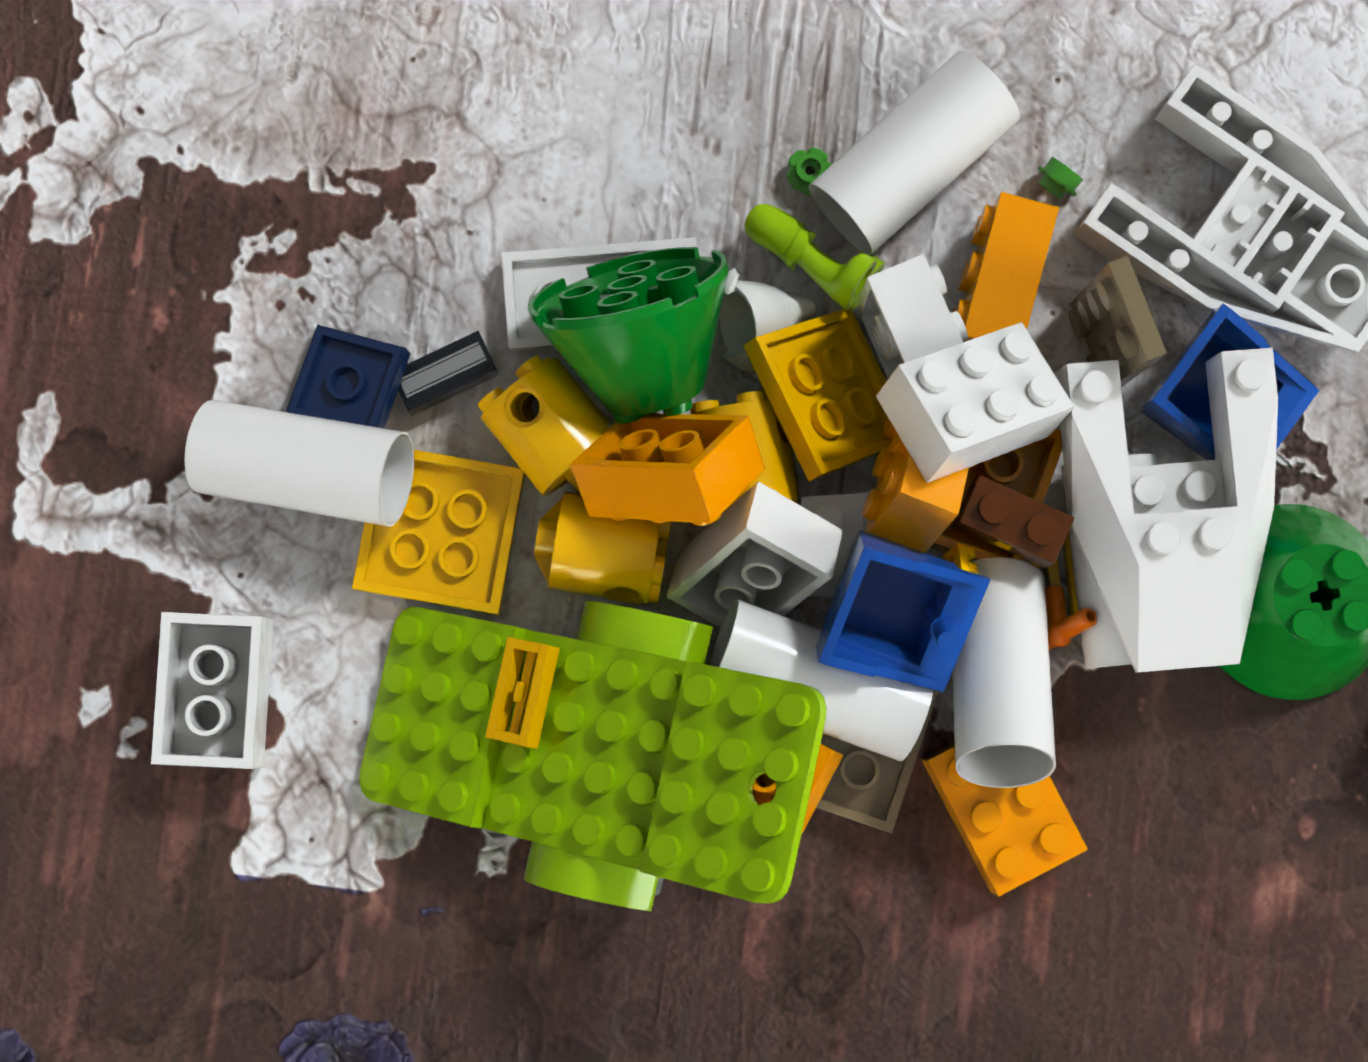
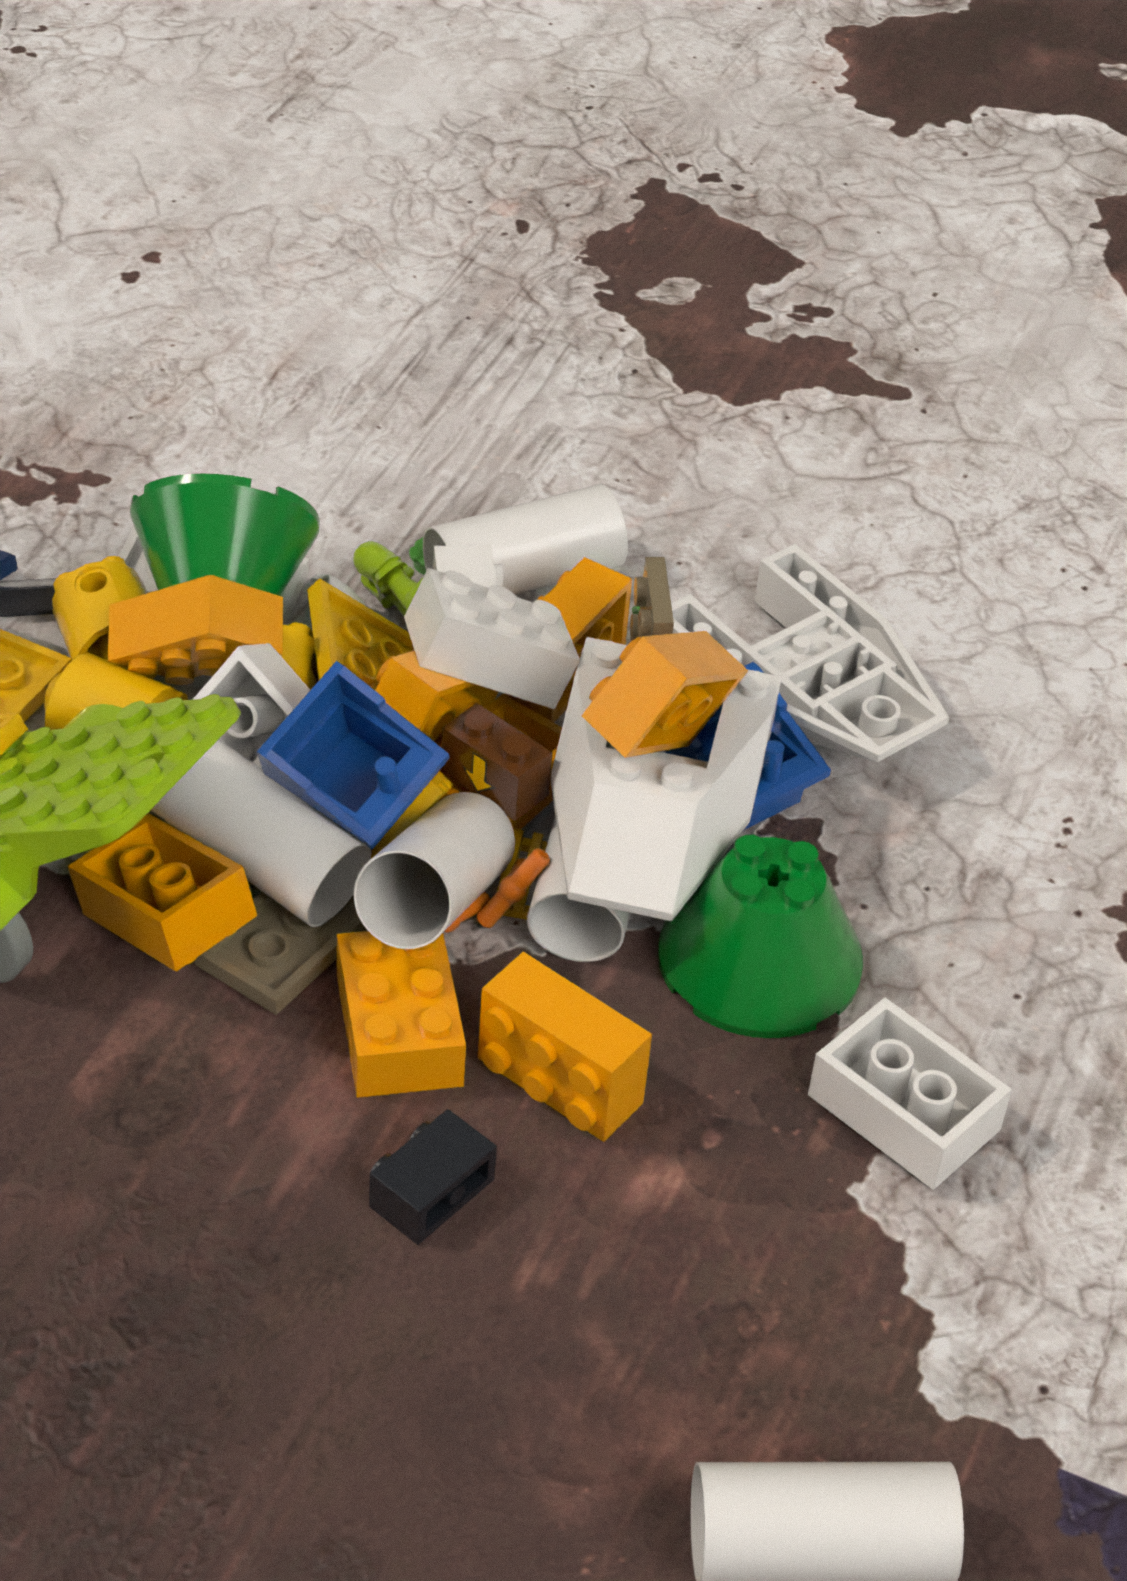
camera: 15 degrees right, 40 degrees down
none -> black brick [369,1109,497,1245]
none -> light orange brick [478,952,652,1142]
none -> light orange brick [581,631,748,758]

